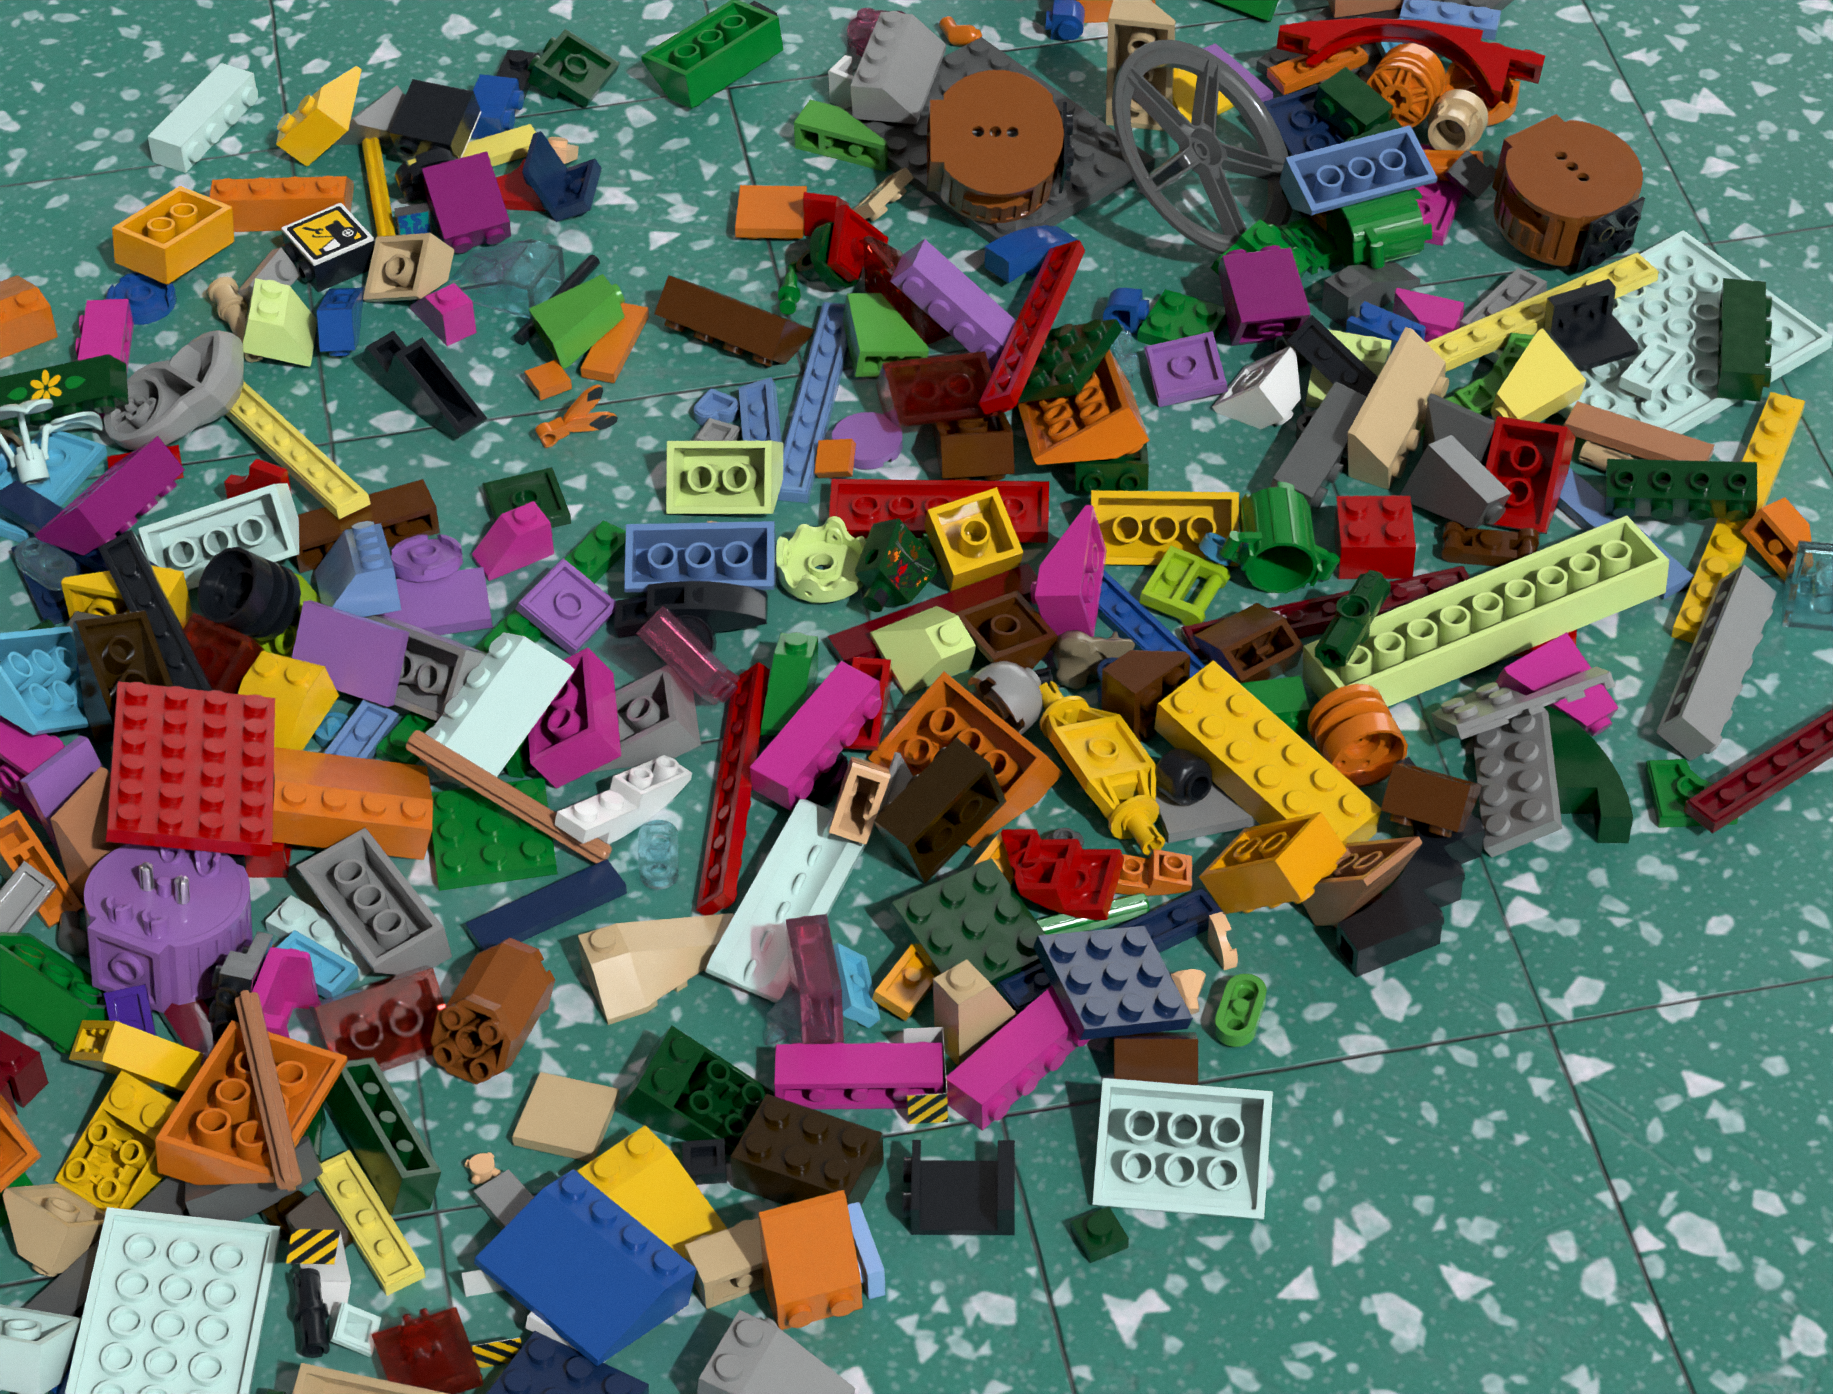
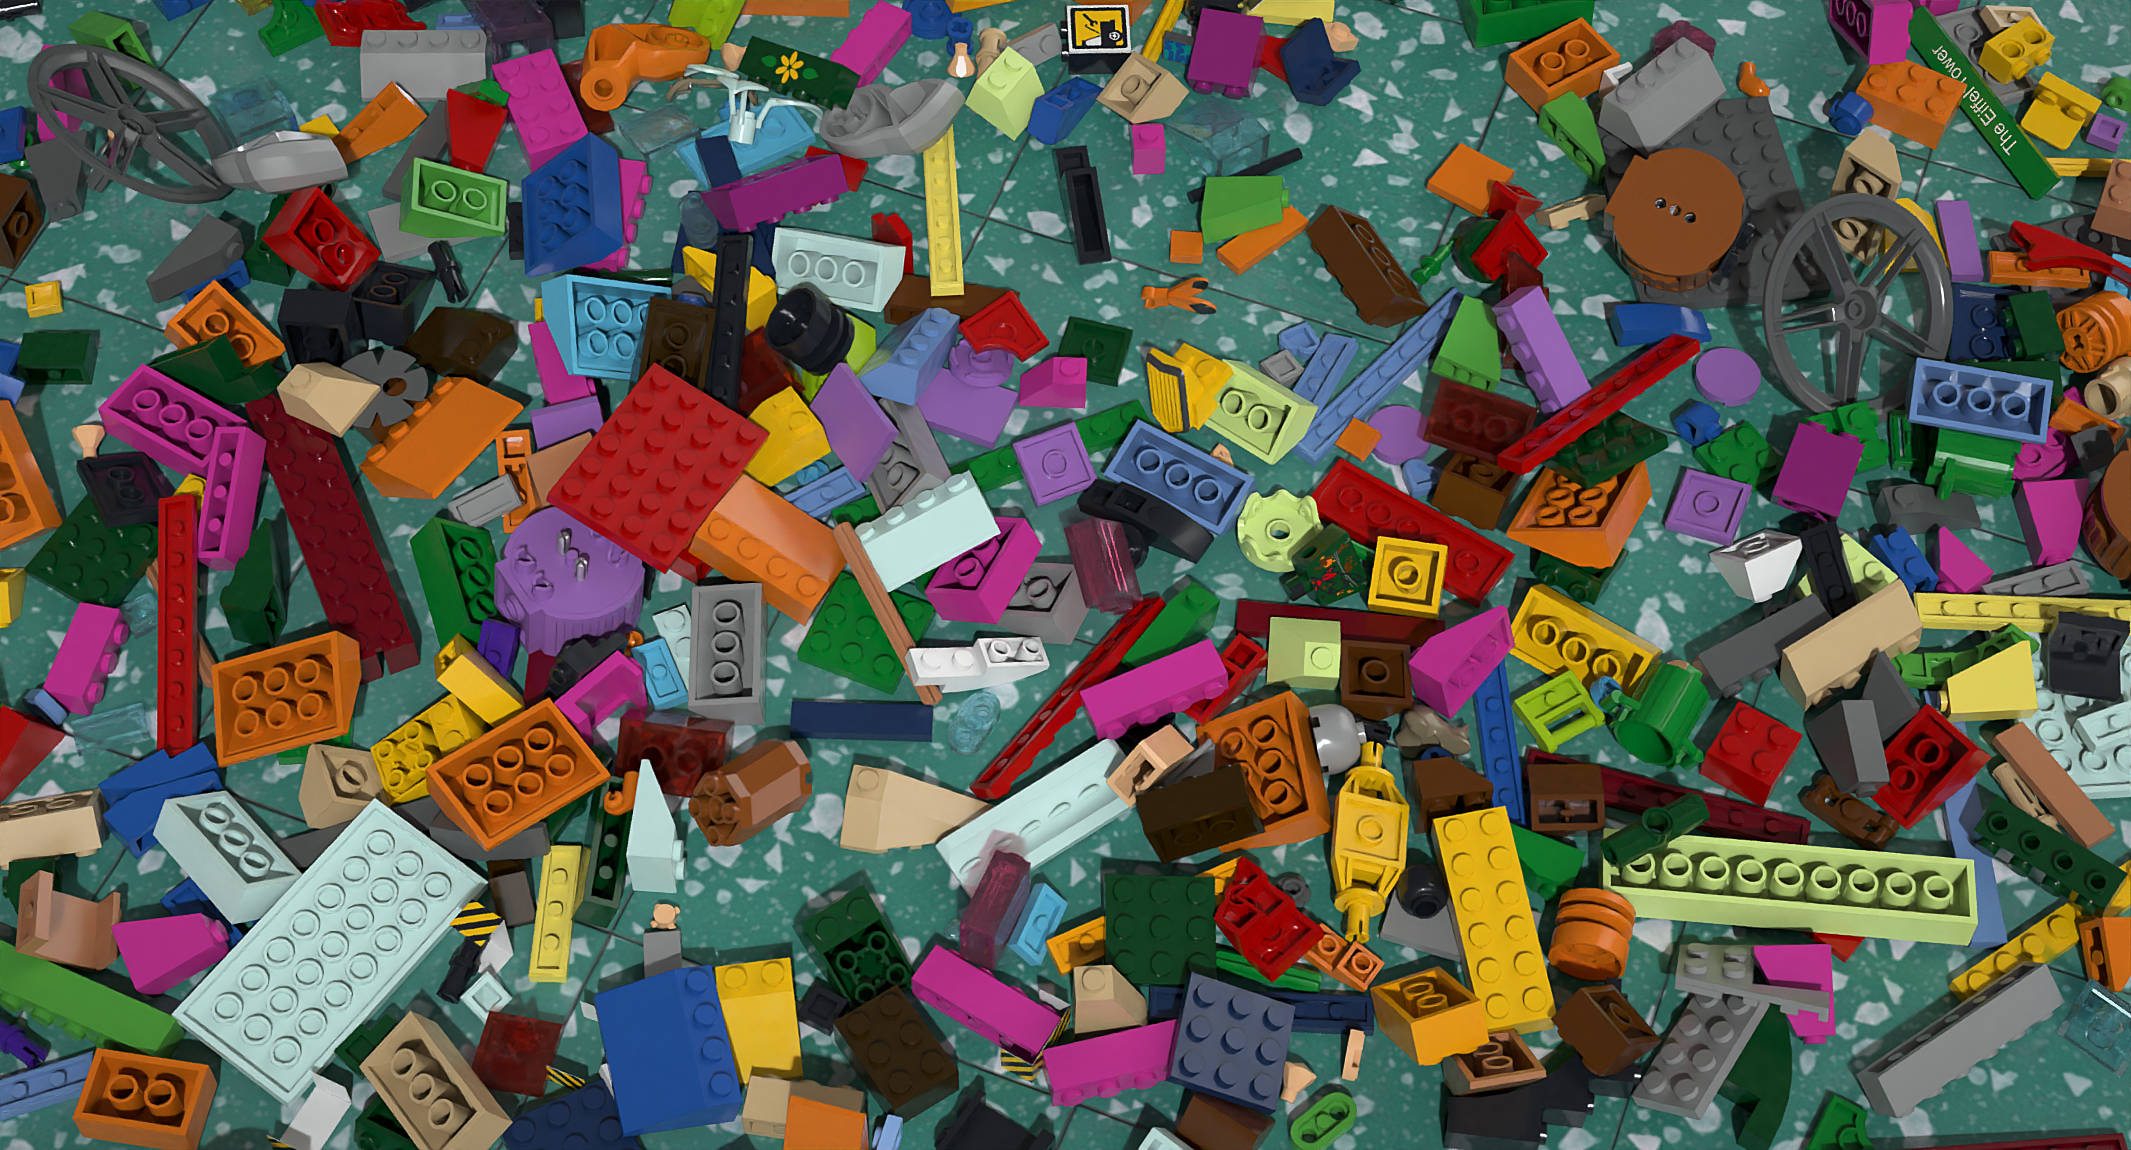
camera: 30 degrees right, 10 degrees up
nougat axle [235,990,302,1192] -> none
tan tile [512,1072,620,1162] -> none
clear light blue plate [1110,324,1140,382] -> none
none -> orange arm [603,771,639,816]
none -> light aqua slope [626,759,687,893]
none -> blue bush [946,17,974,57]
none -> light nougat rock [946,43,977,77]
none -> red tile [957,290,1049,363]
none -> yellow piece [1146,343,1234,435]
none -> medium blue tile [1402,459,1443,498]
none -> orange brick [1504,17,1621,116]
none -> medium lavender tile [1694,347,1761,407]
none -> dark pink slope [2013,478,2090,569]

